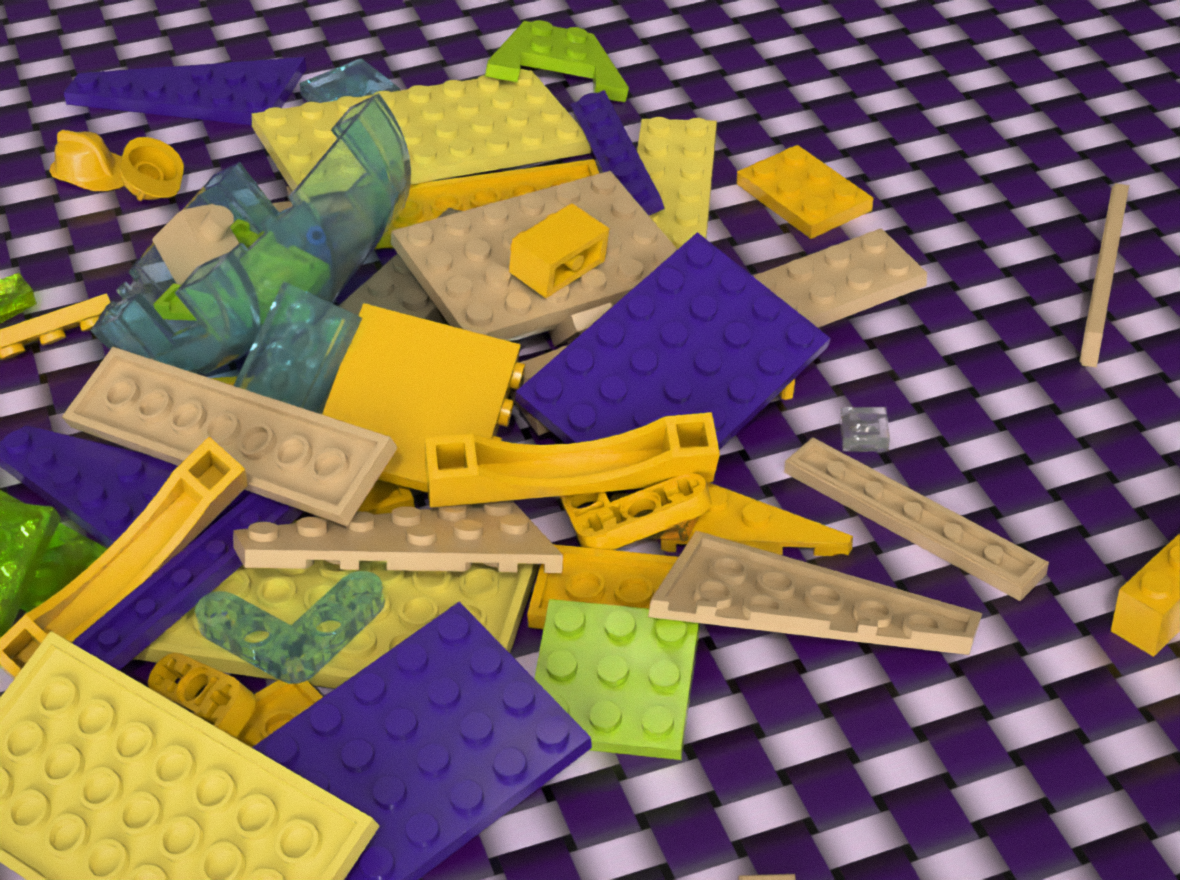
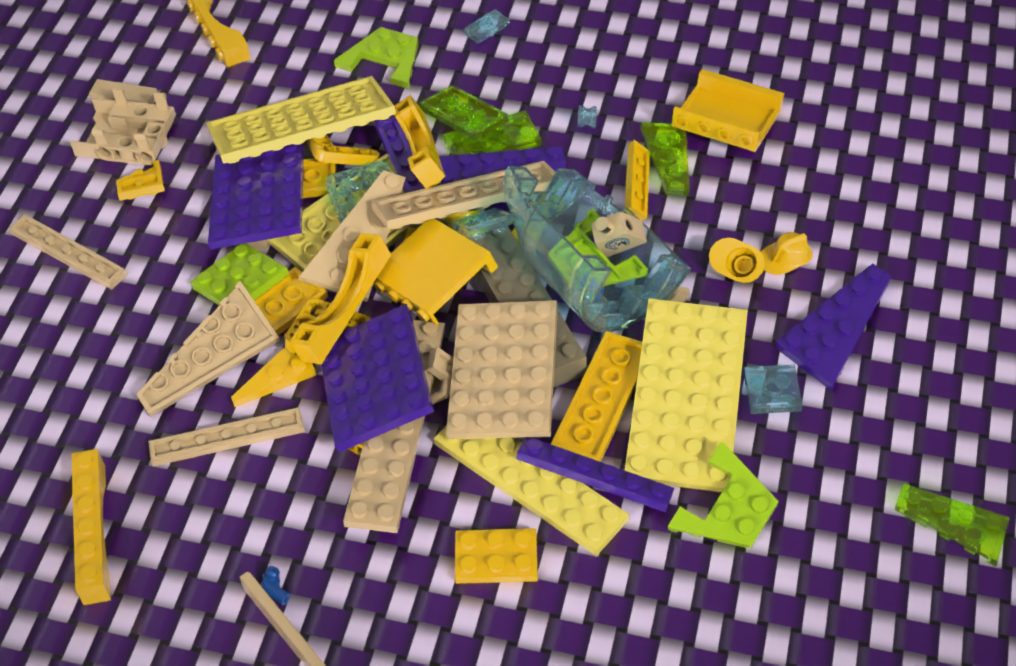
camera: 125 degrees right, 10 degrees up
yellow brick [509,203,610,298] -> none
clear plate [839,407,890,452] -> none
none -> blue arm [262,566,291,606]

